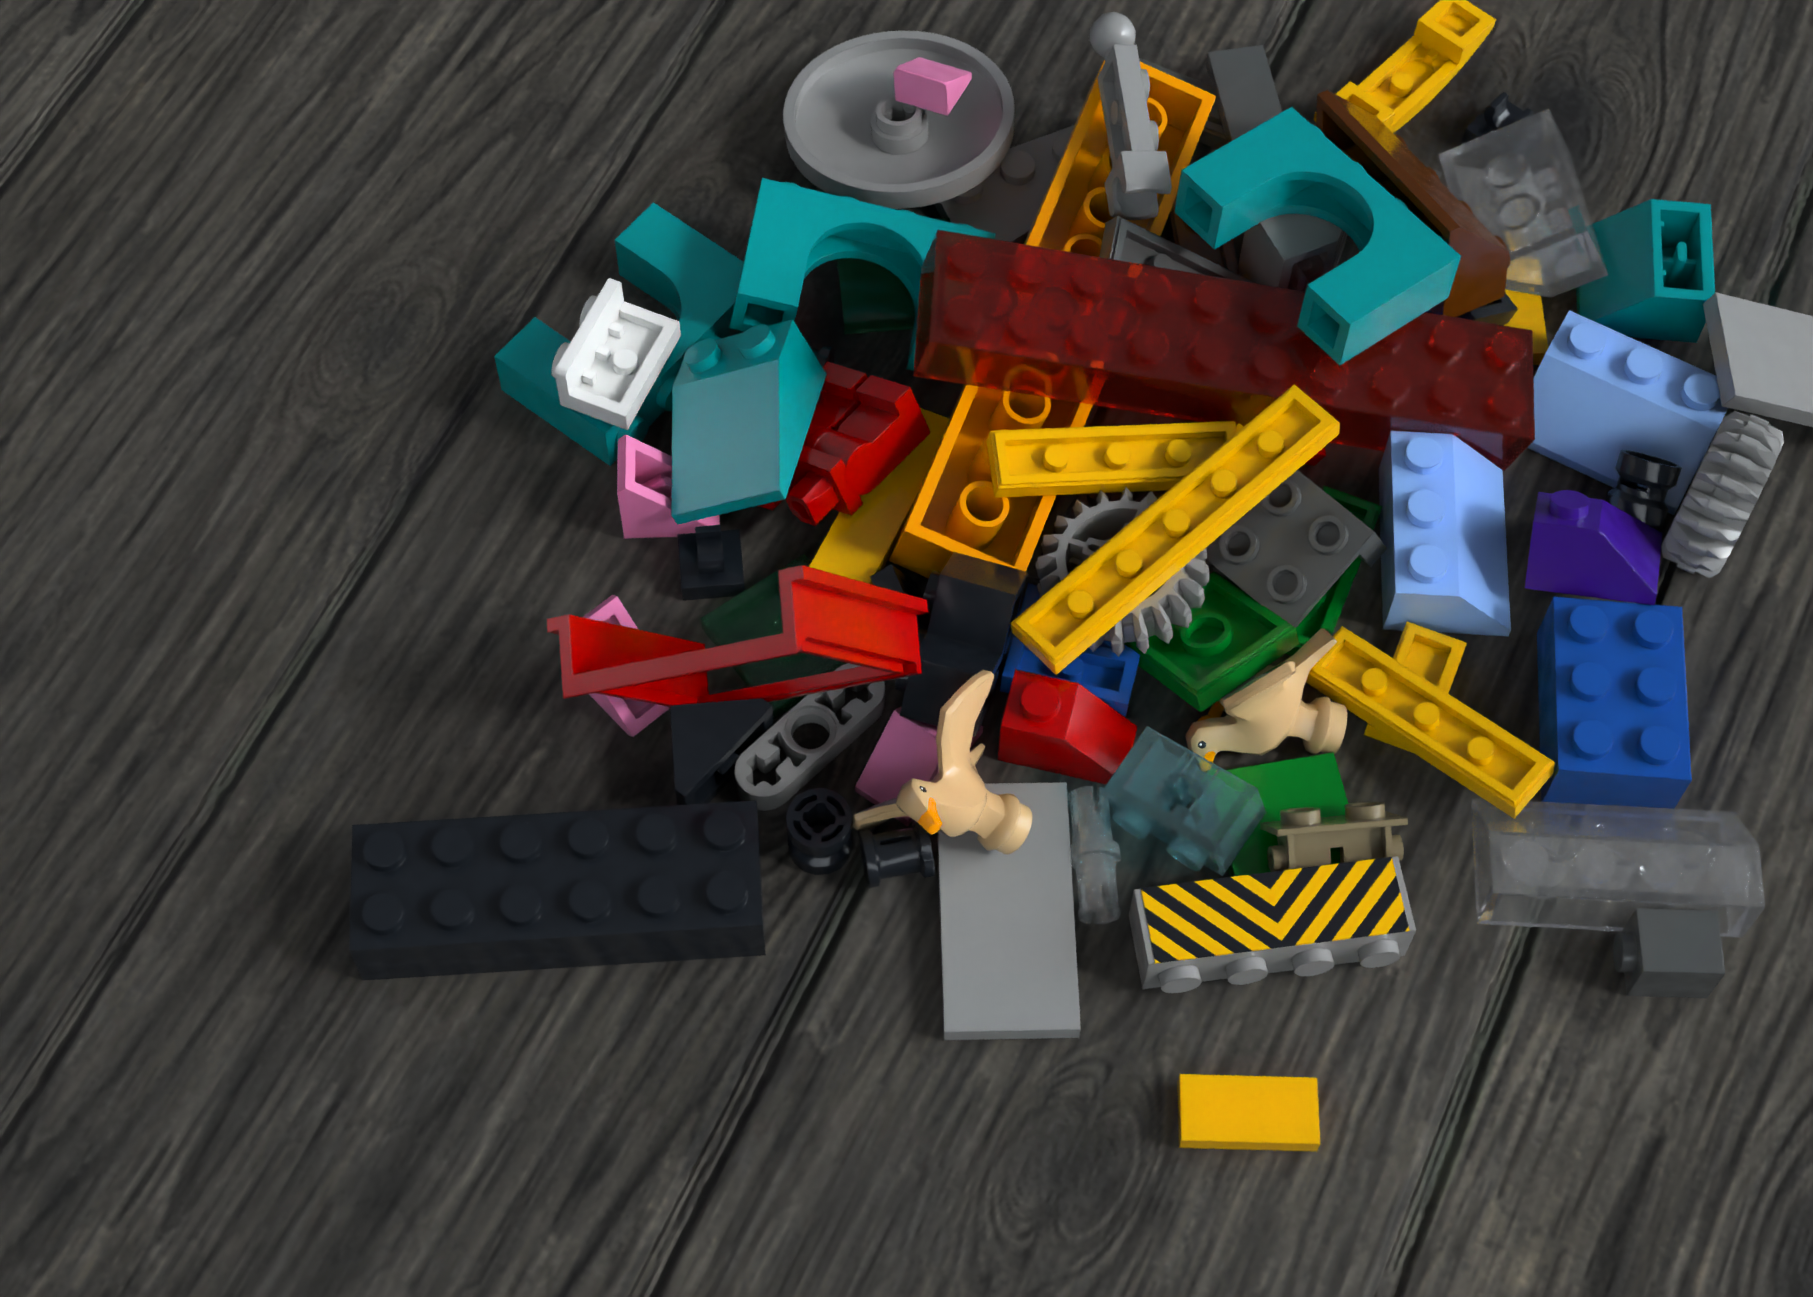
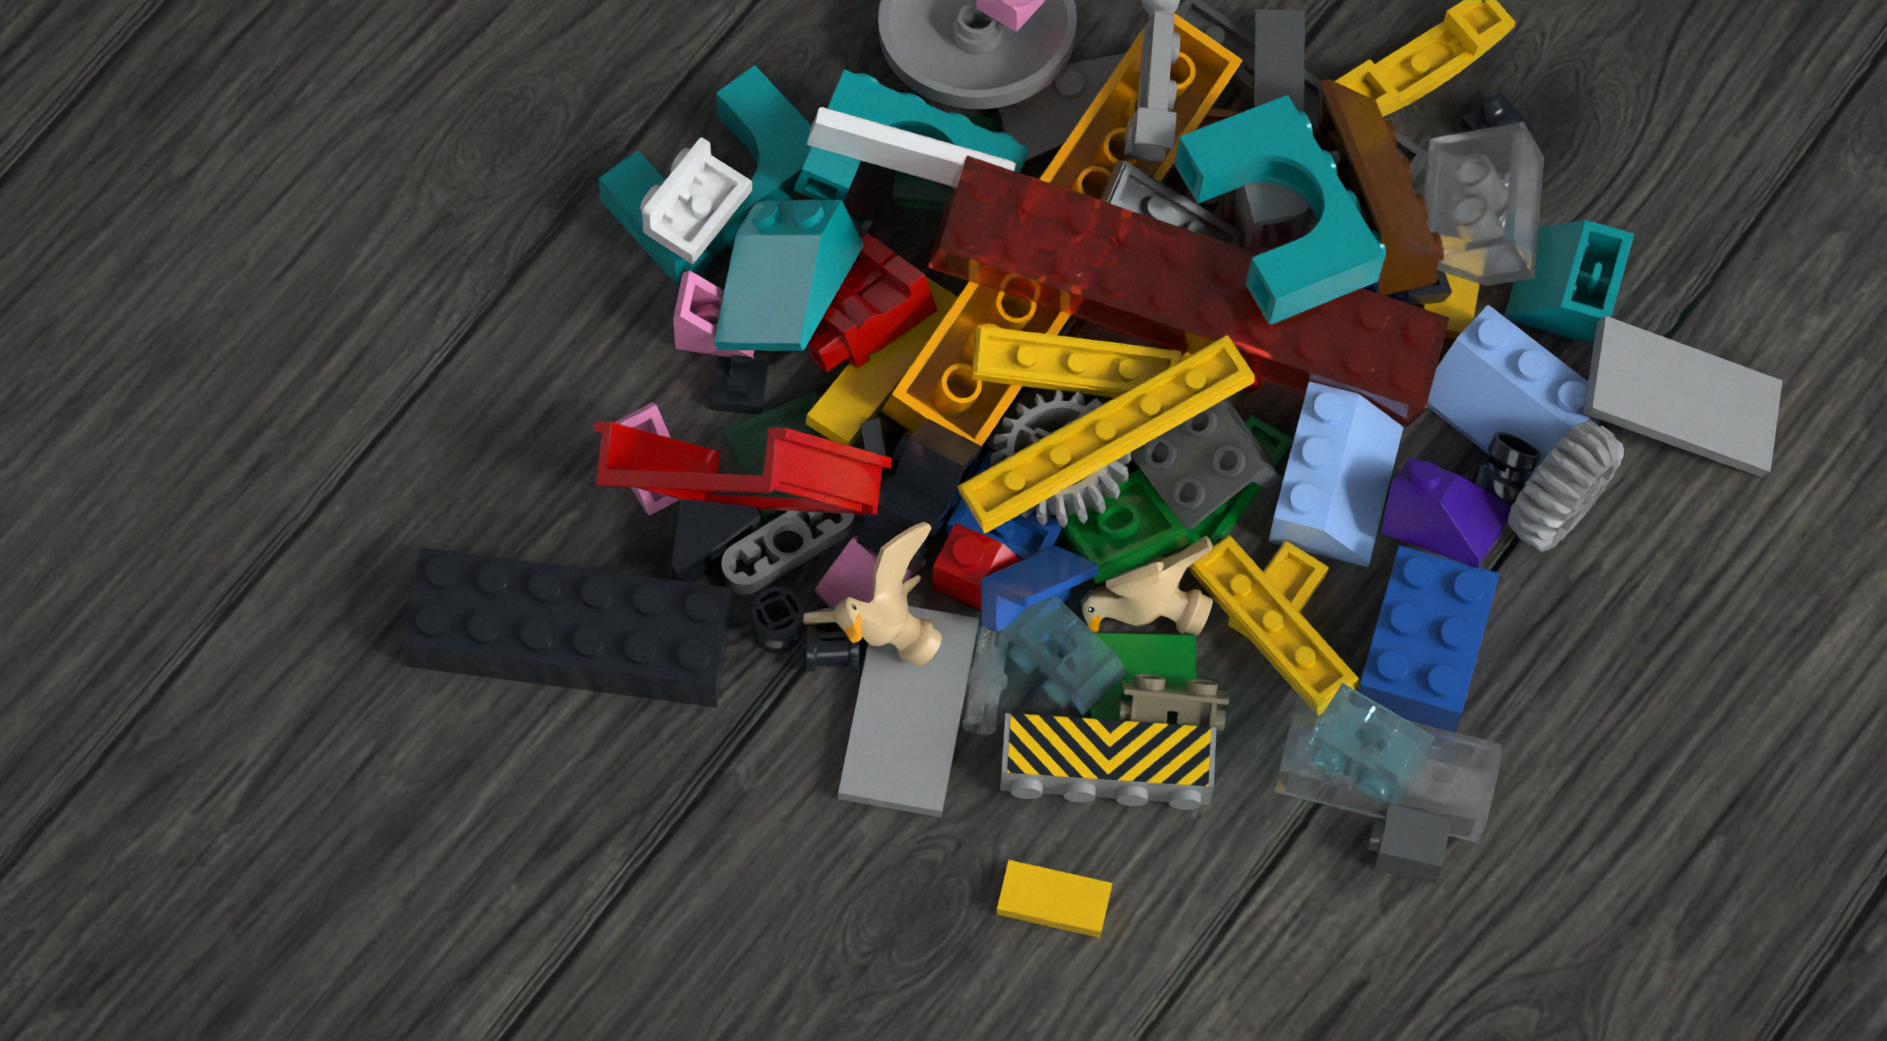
camera: 10 degrees right, 5 degrees up
none -> white tile [806,107,1016,200]
none -> blue panel [981,546,1098,632]
none -> clear light blue brick [1305,683,1435,806]

